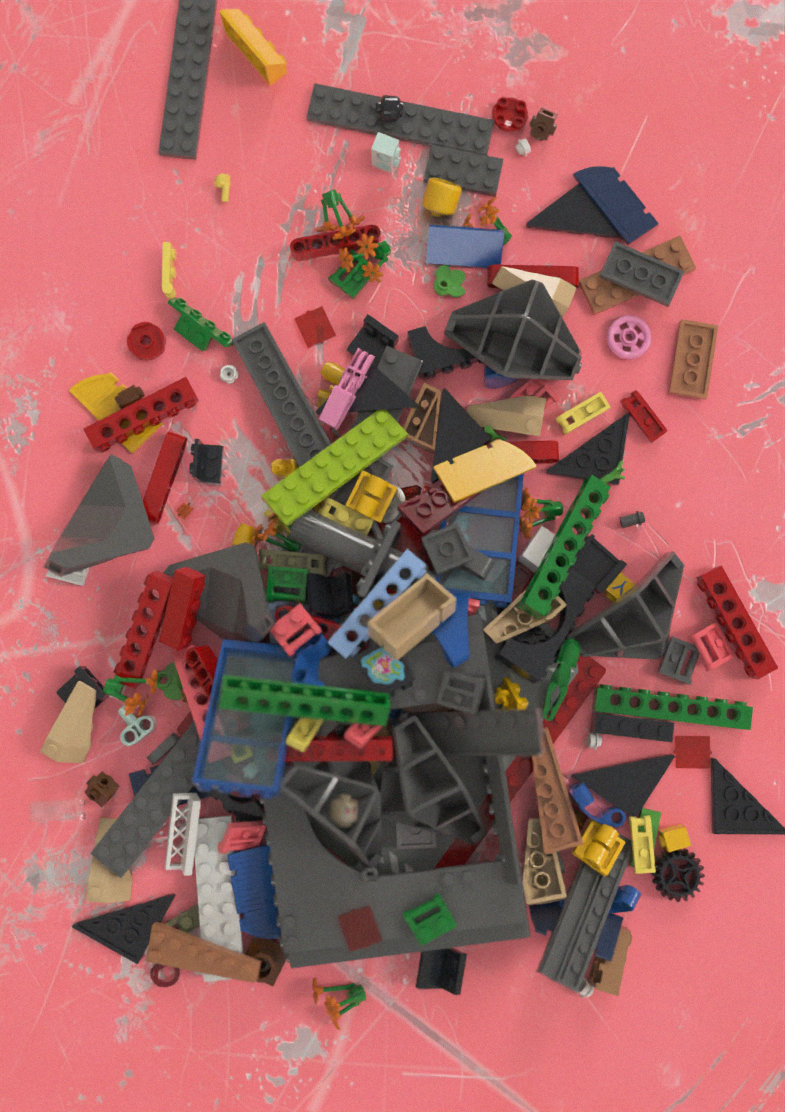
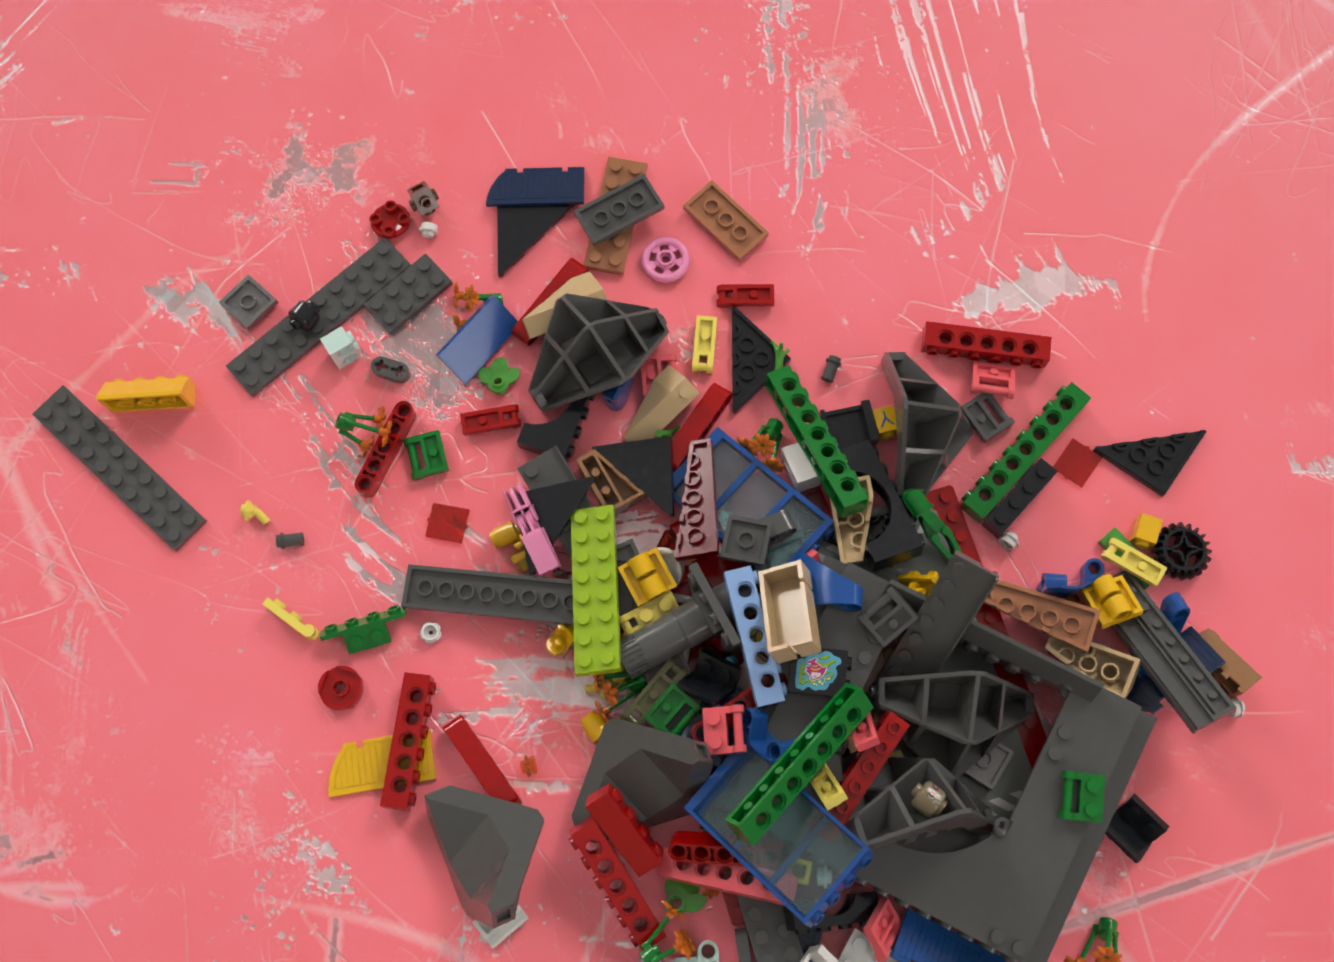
camera: 50 degrees left, 10 degrees down
reddish brown brick [115,384,145,409] -> none
black bracket [189,438,224,484] -> none
orange plant [338,234,391,283] -> none
clear red piece [338,905,382,952] -> none
black bracket [347,314,399,367] -> none
yellow head [422,177,462,217] -> none
yellow piece [433,439,537,503] -> none
black tile [571,754,675,817] -> none
none -> flat silver plate [219,274,278,331]
none -> dark grey pin [276,532,304,549]
none -> dark grey beam [371,356,410,383]
none -> red plate [460,404,522,436]

